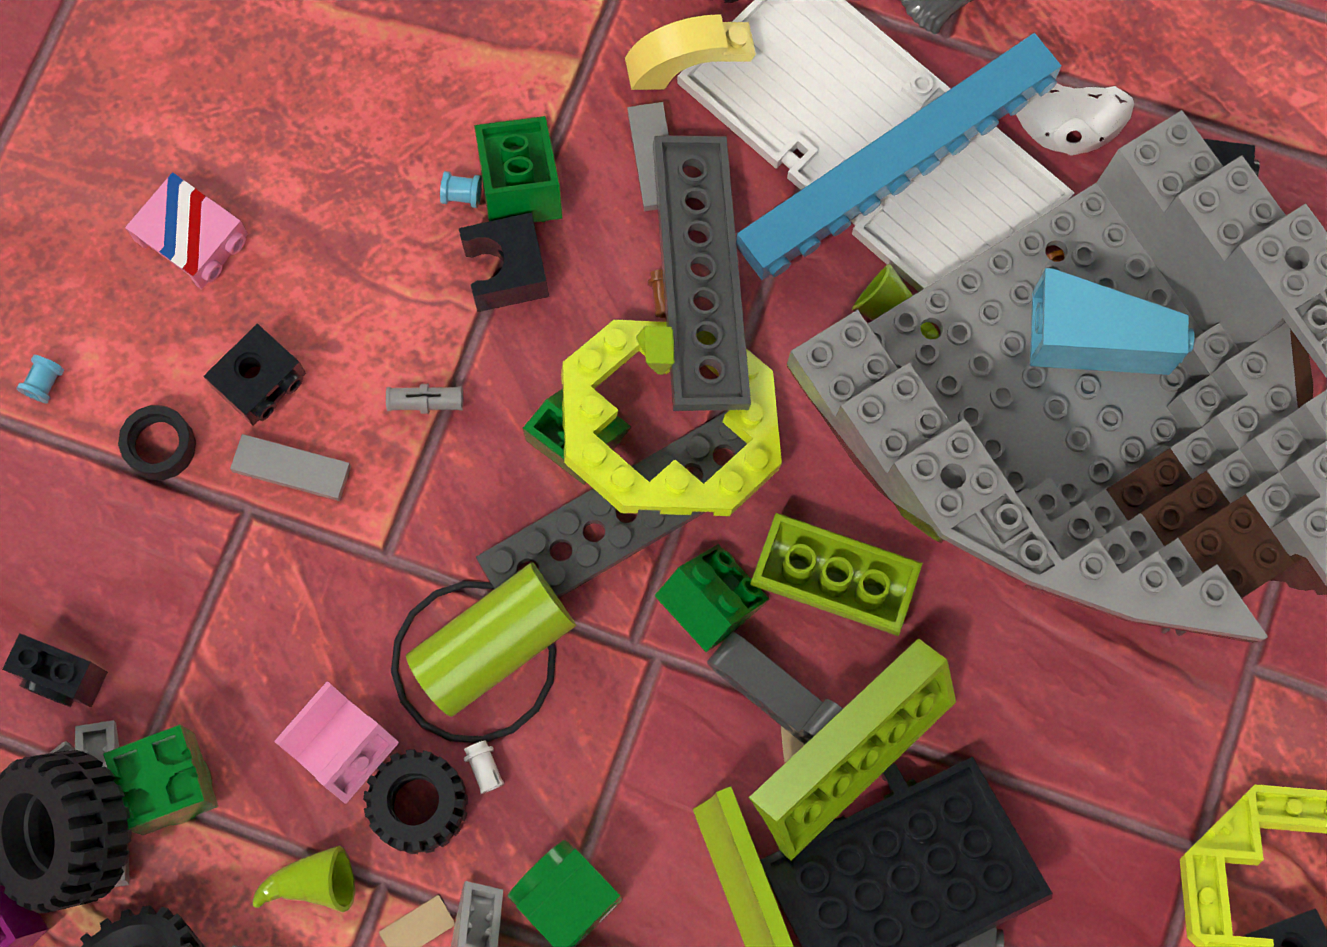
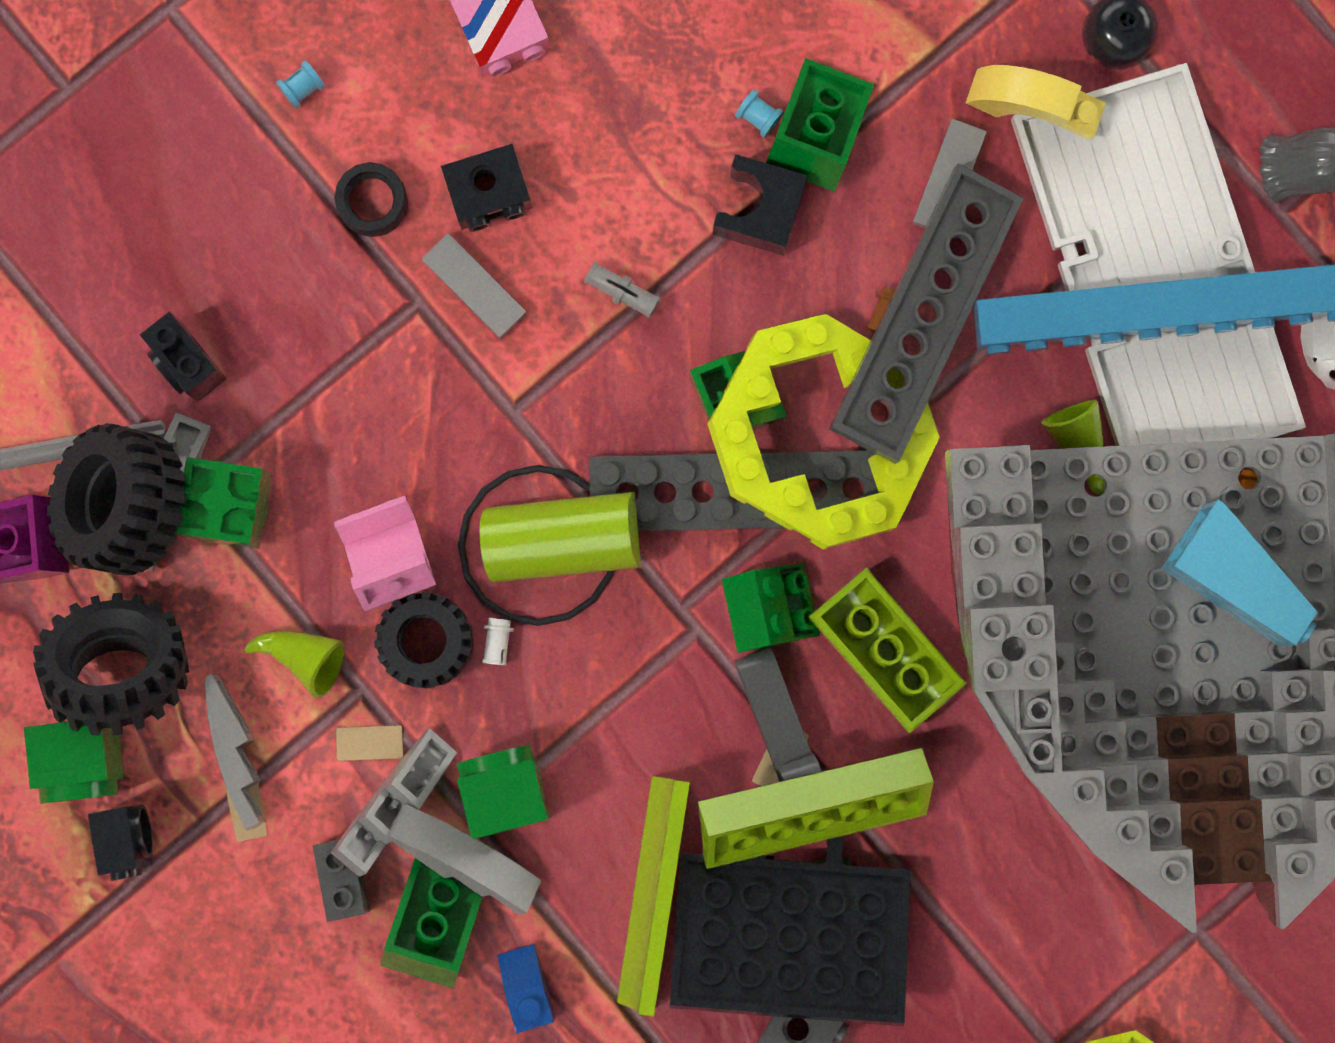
camera: 30 degrees right, 10 degrees up
lime slope [636,326,675,375] -> none

